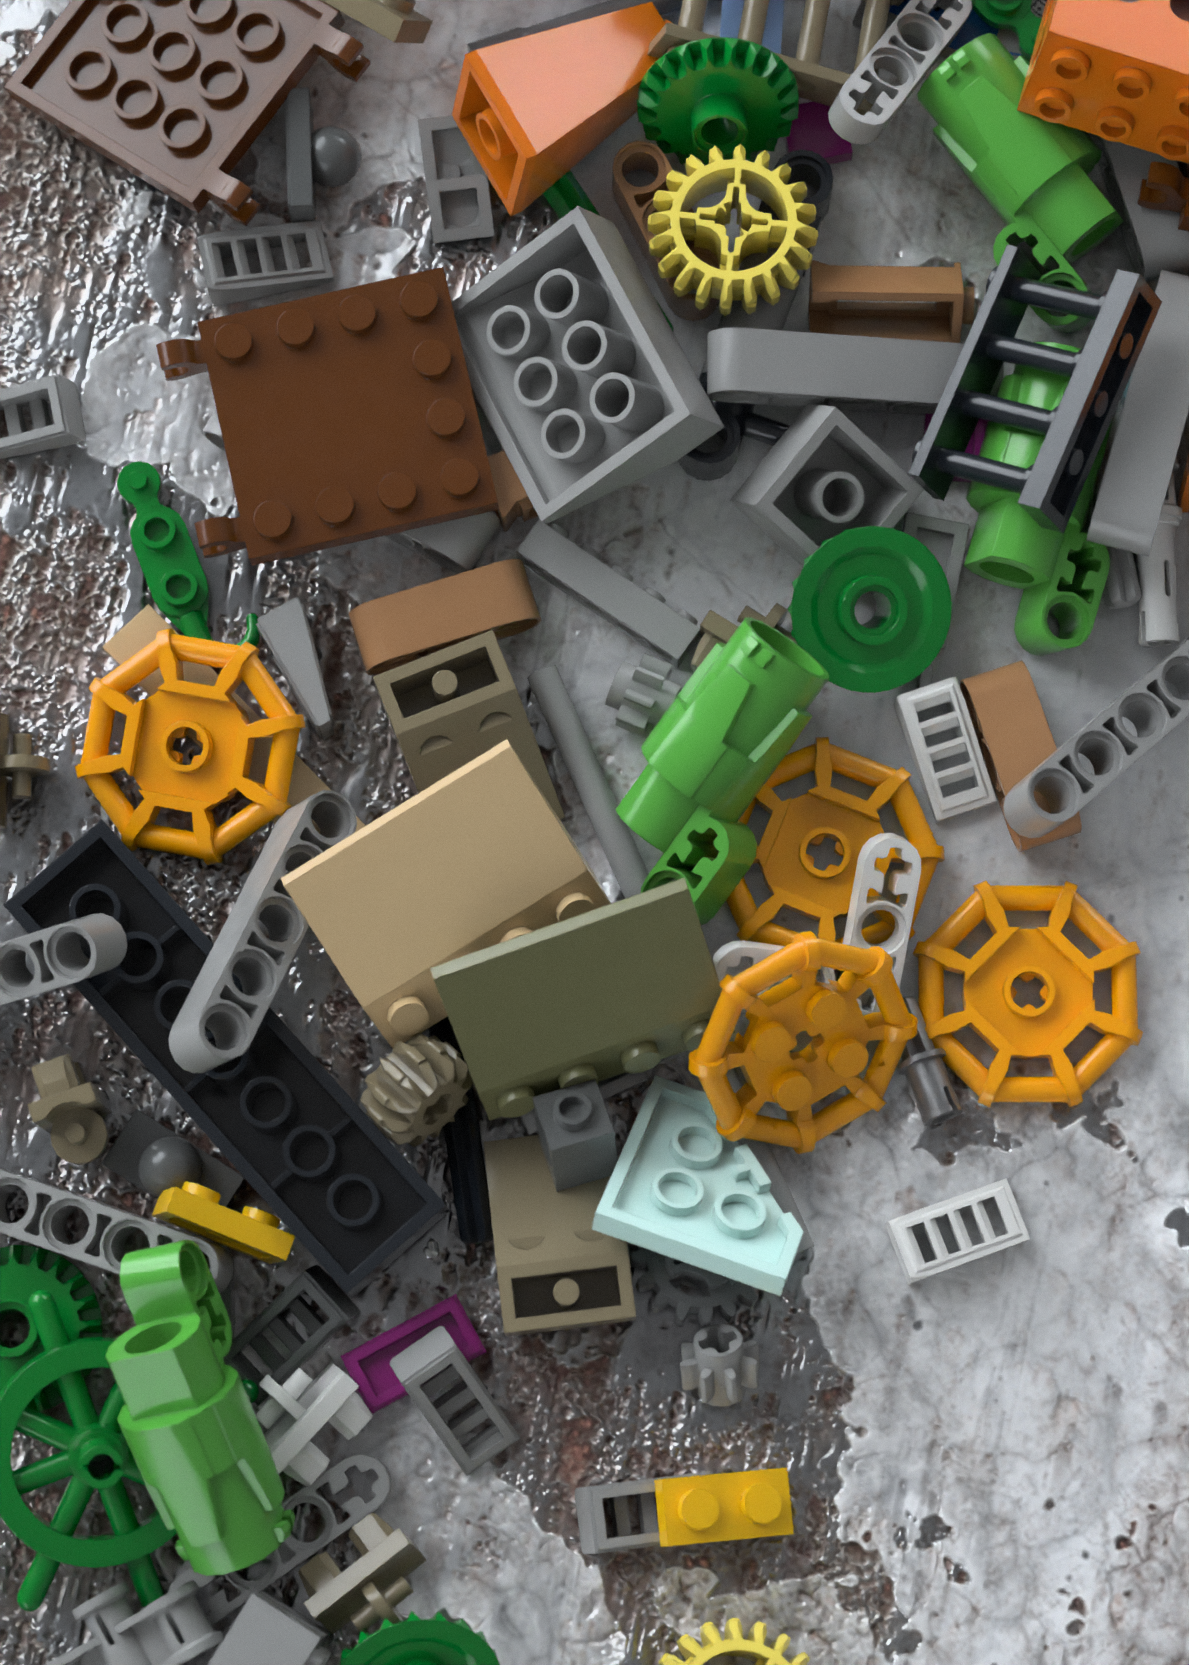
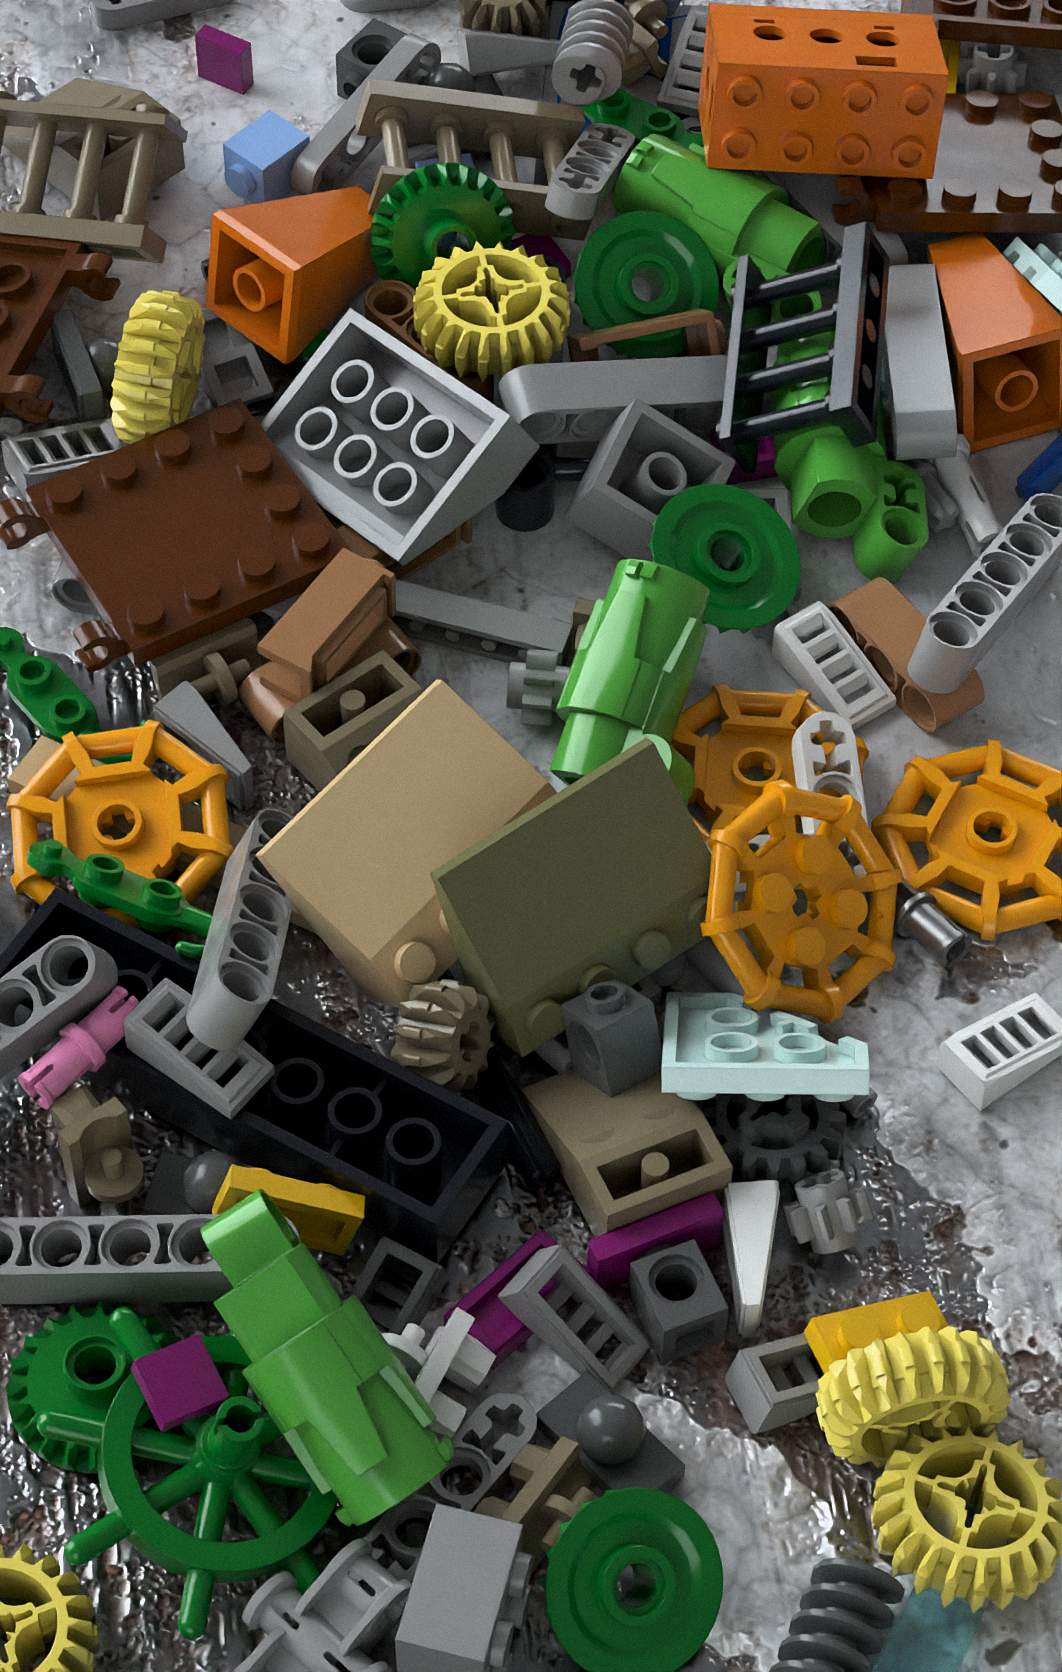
camera: 20 degrees left, 25 degrees down
none -> bright pink pin [18,986,139,1109]
none -> green piece [27,839,213,960]
none -> light yellow gear [110,290,206,444]
none -> light grey slope [123,978,275,1119]
none -> magenta tile [130,1333,230,1433]
none -> dark tan hips [149,617,265,706]
none -> medium nougat window [257,547,396,703]
none -> dark grey tile [536,1371,685,1493]
none -> green gear [572,211,719,359]
none -> magenta tile [587,1192,724,1291]
none -> dark grey brick [628,1239,729,1364]
none -> white slope [722,1180,780,1338]
none -> light yellow gear [815,1326,1011,1468]

